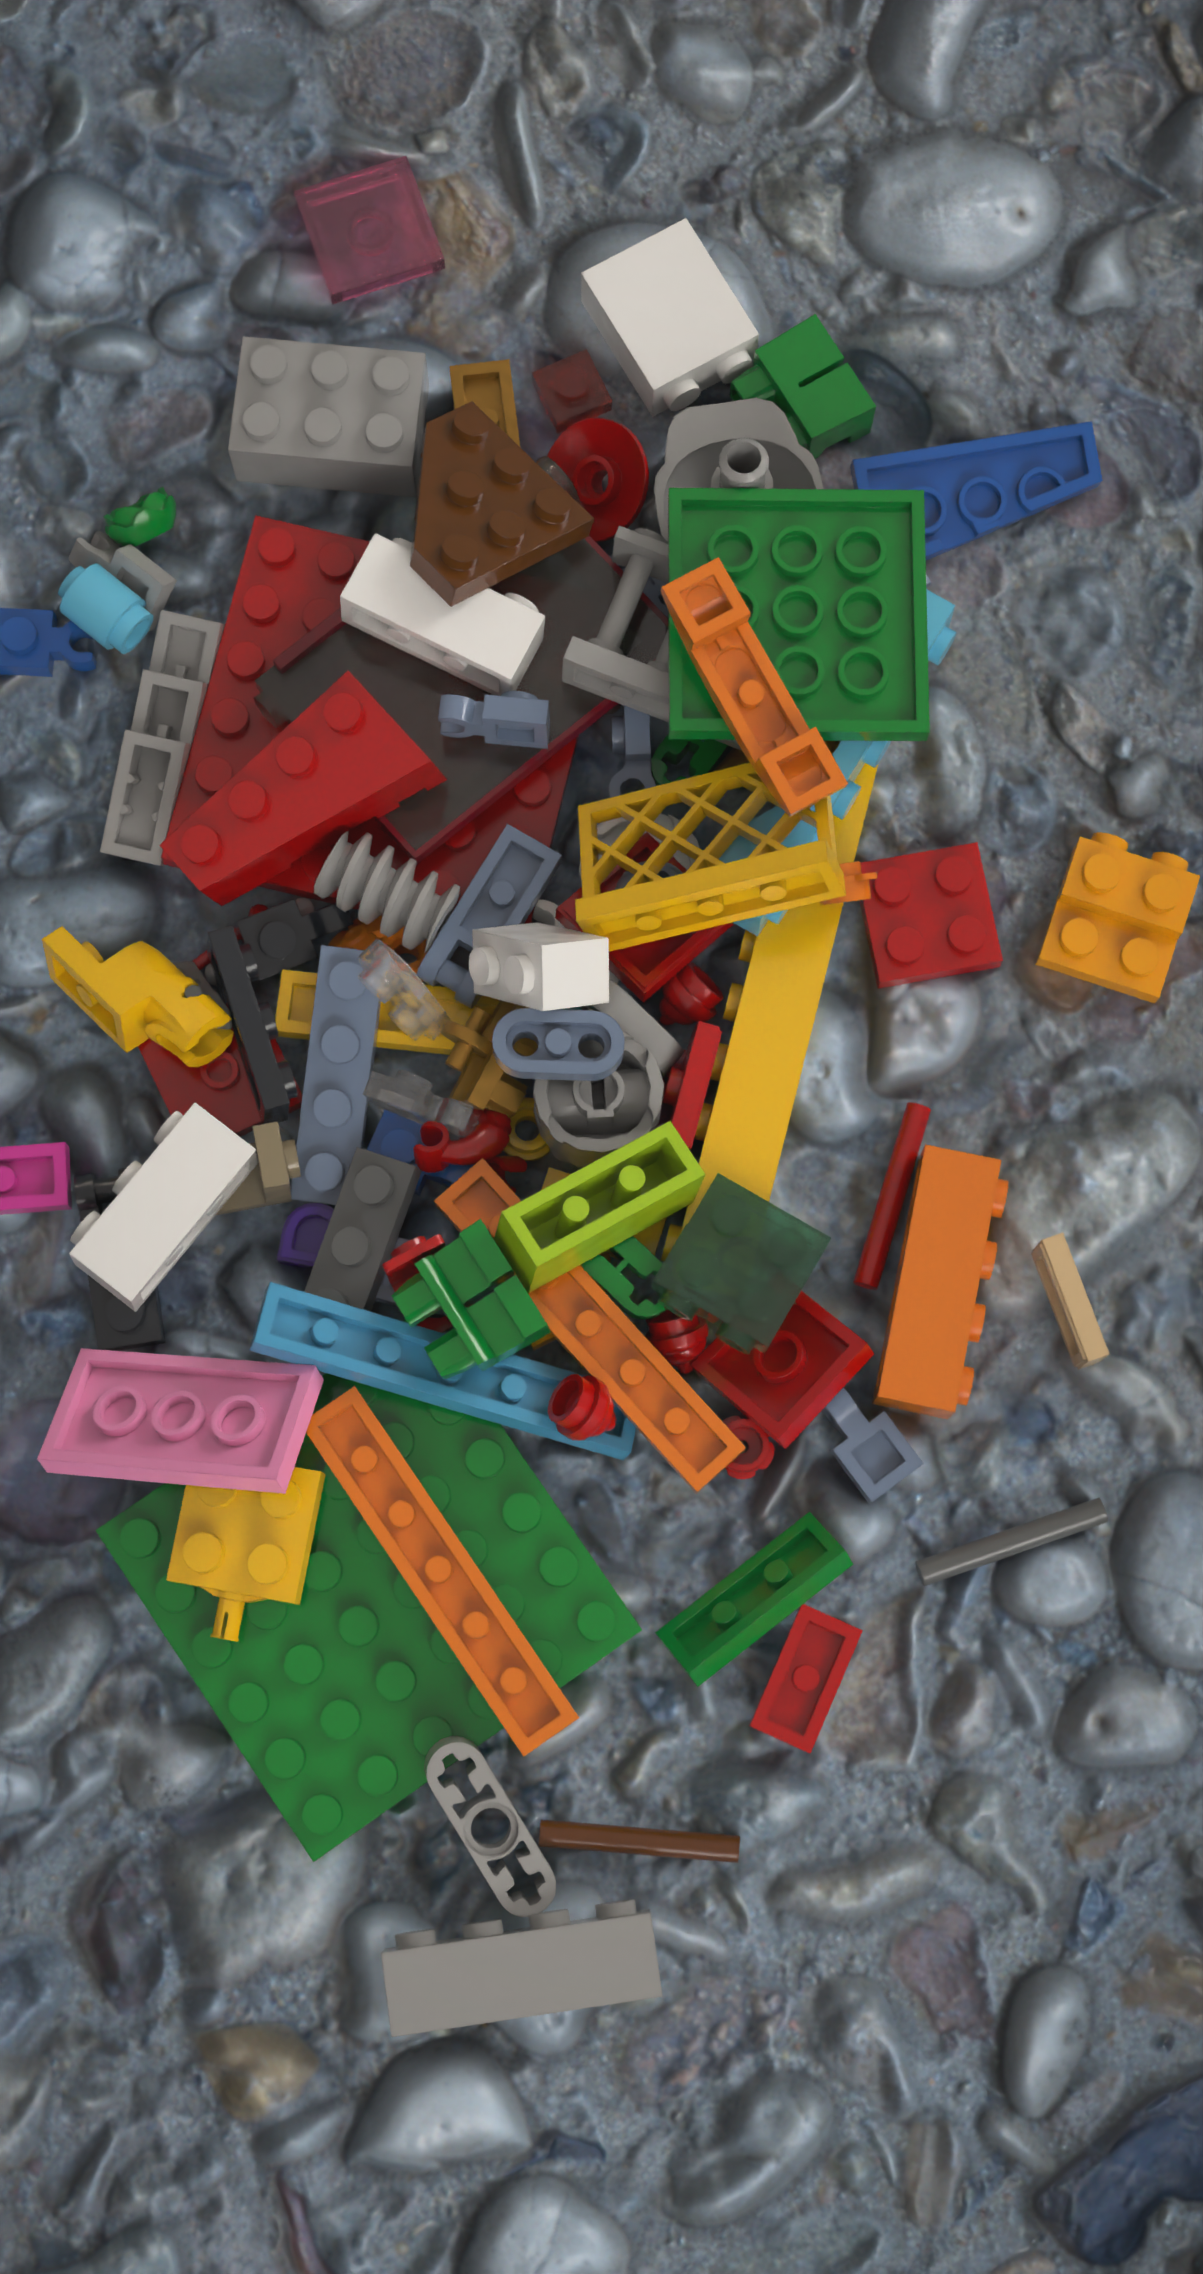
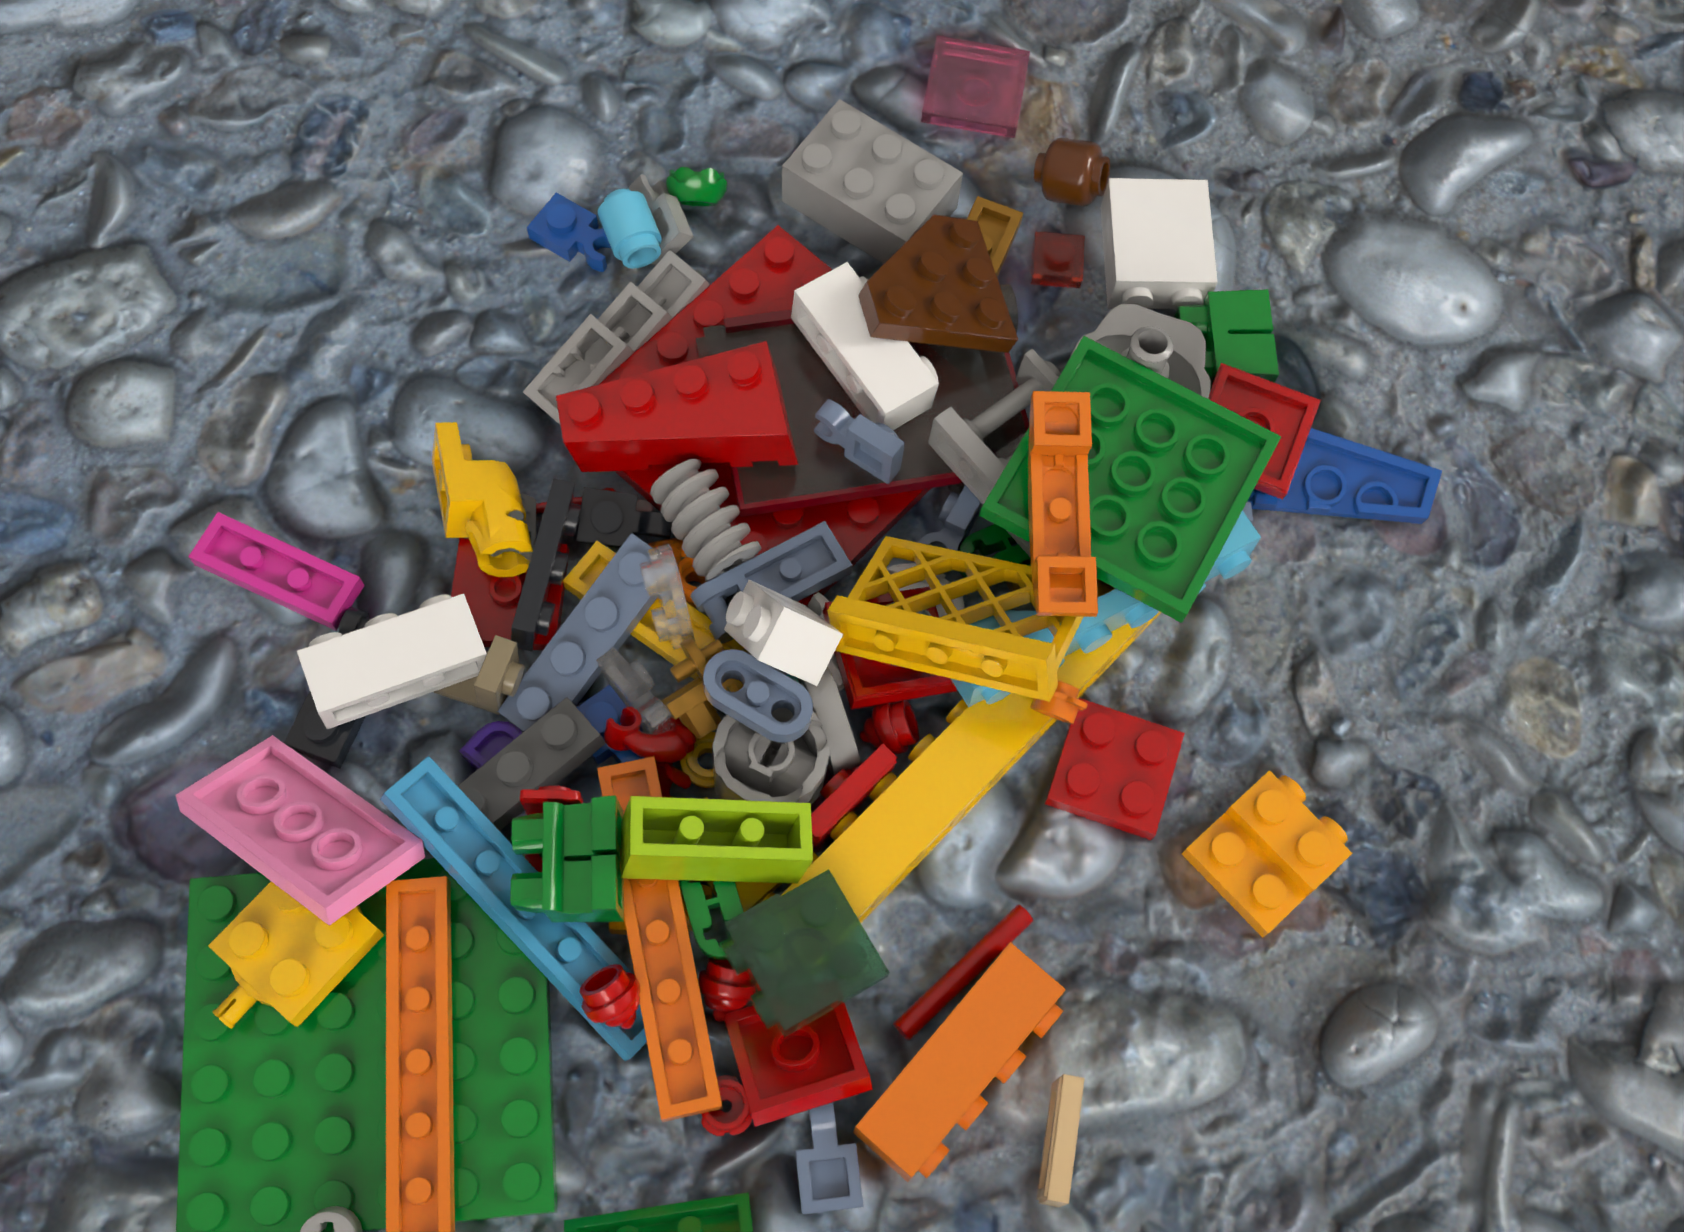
camera: 25 degrees right, 10 degrees down
red dish [543,418,649,543] -> none
none -> reddish brown head [1034,137,1110,207]
none -> red plate [1208,363,1321,499]

